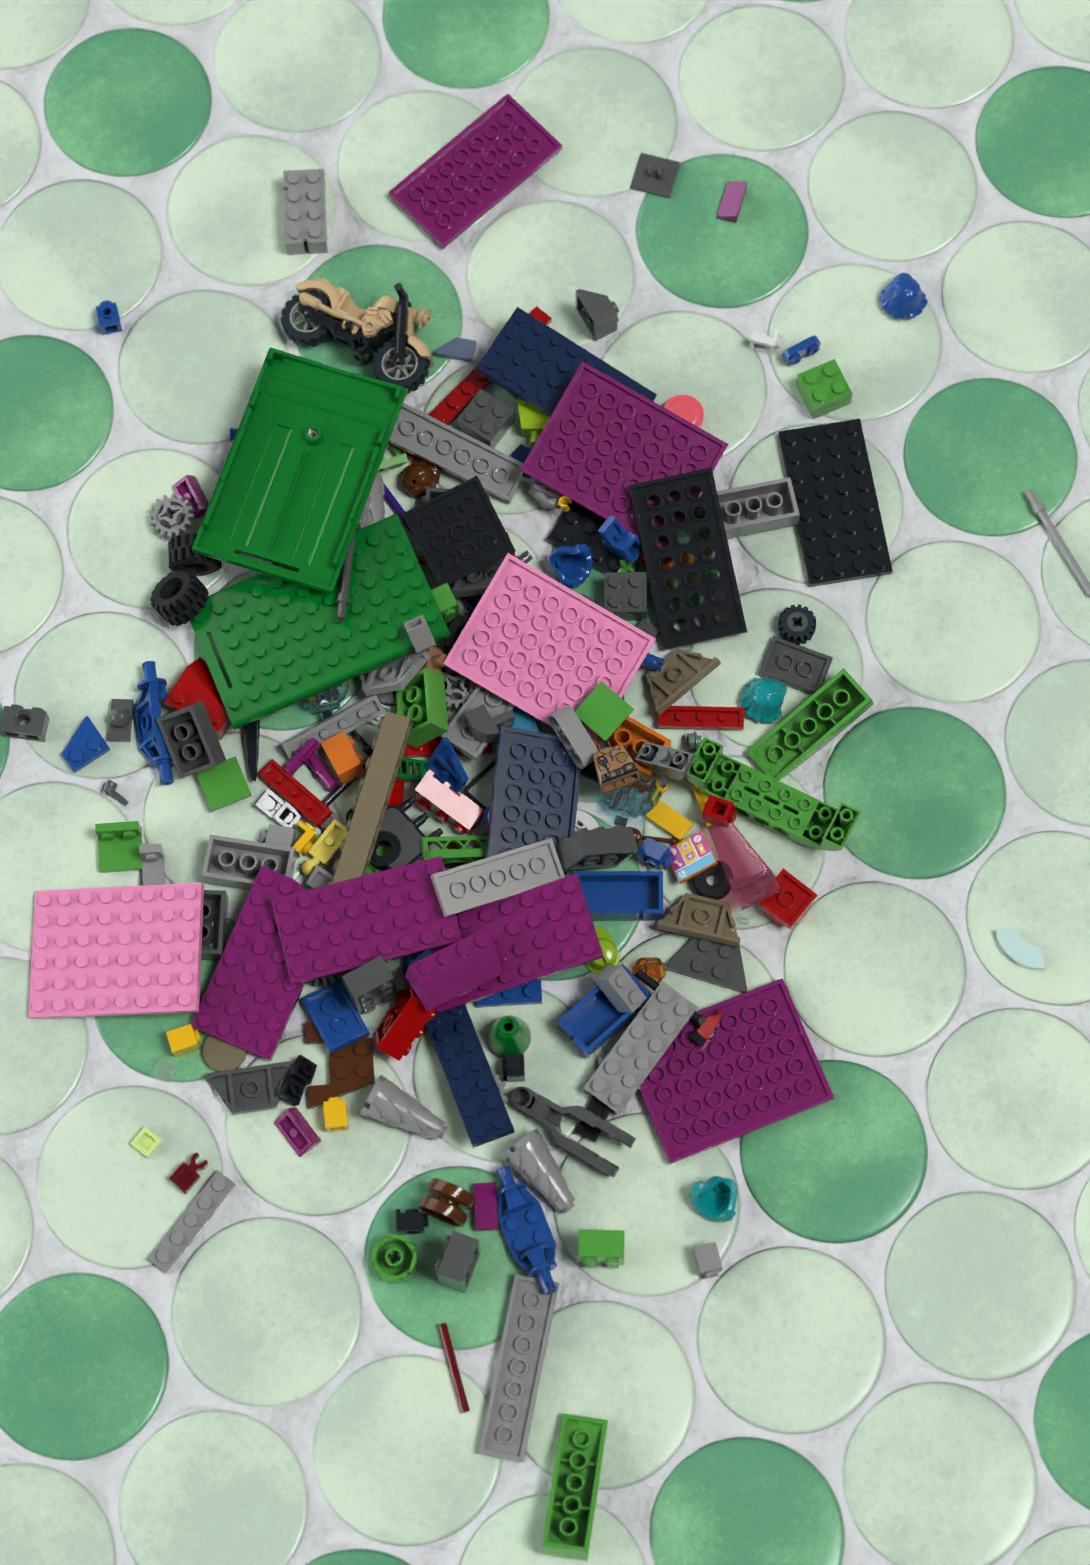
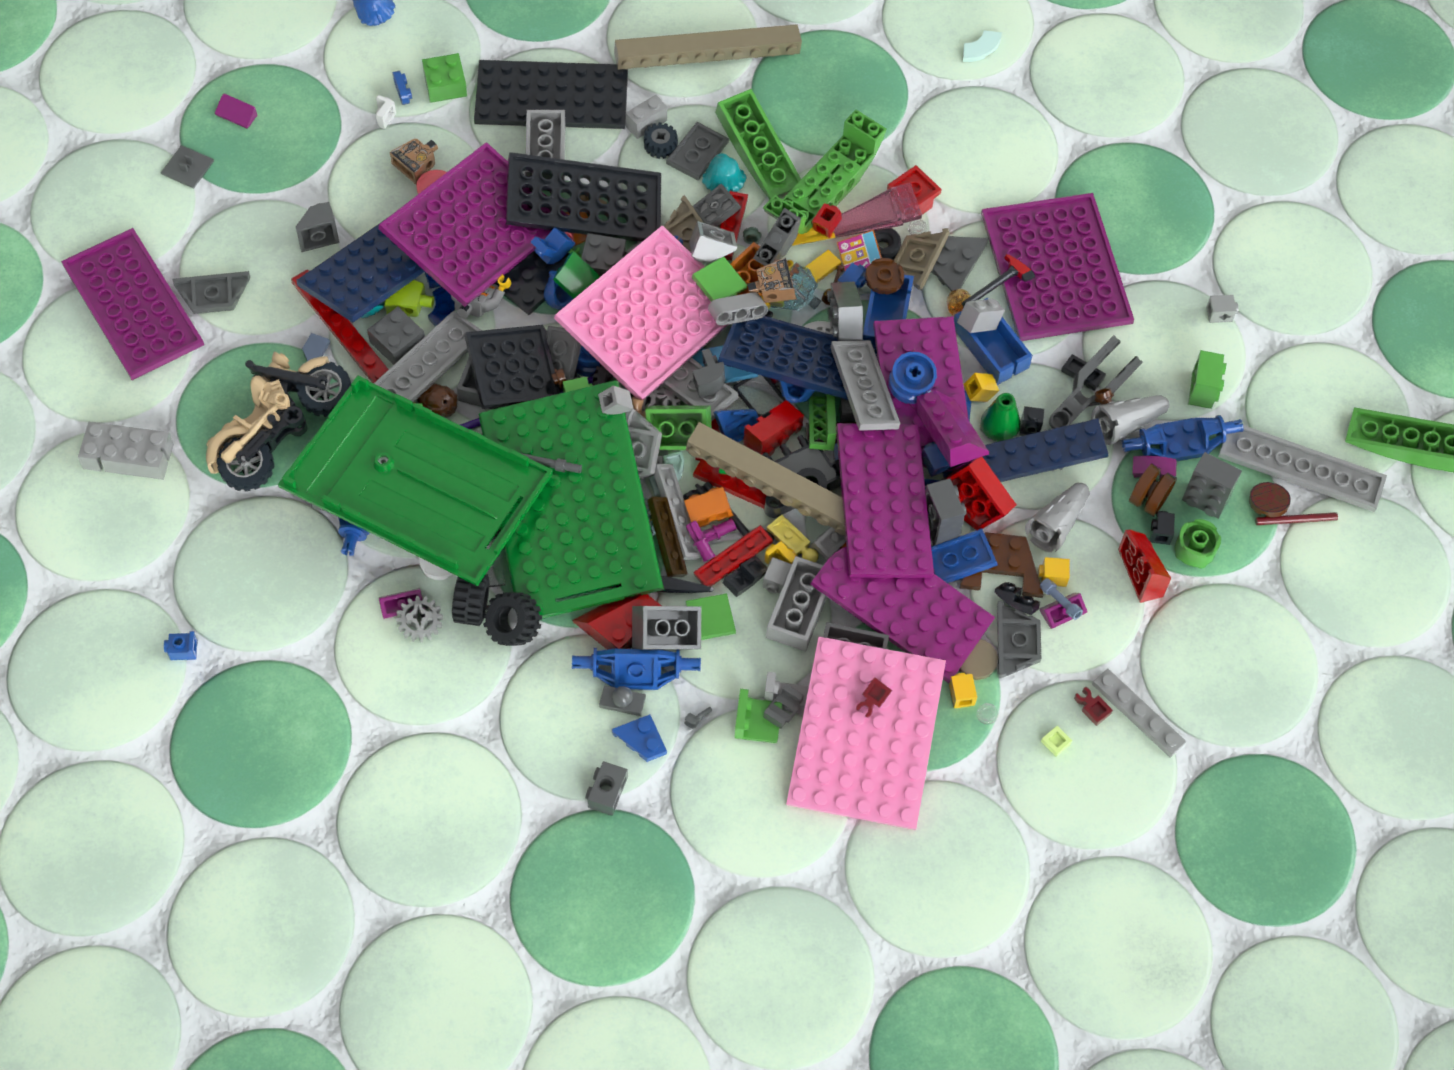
camera: 85 degrees left, 10 degrees down
light grey plate [584,981,698,1114] -> none
teal hair [689,1176,738,1223] -> none
none -> dark grey wing [172,271,250,314]
none -> medium nougat torso [390,139,438,185]
none -> reddish brown plate [552,368,566,388]
none -> green slope [553,251,601,299]
none -> dark tan brick [614,24,802,70]
none -> light grey brick [626,95,667,139]
none -> dark brown plate [647,497,688,577]
none -> light grey slope [689,221,737,262]
none -> dark grey piece [693,184,741,227]
none -> dark grey piece [763,684,804,729]
none -> dark red plate [856,677,893,718]
none -> reddish brown tile [865,258,904,294]
none -> blue wheel [888,352,937,404]
none -> yellow brick [963,373,1000,402]
none -> sand blue bar [1040,578,1083,620]
none -> reddish brown plate [1095,388,1114,405]
none -> red wedge [1118,529,1171,603]
none -> reddish brown tile [1249,482,1291,518]

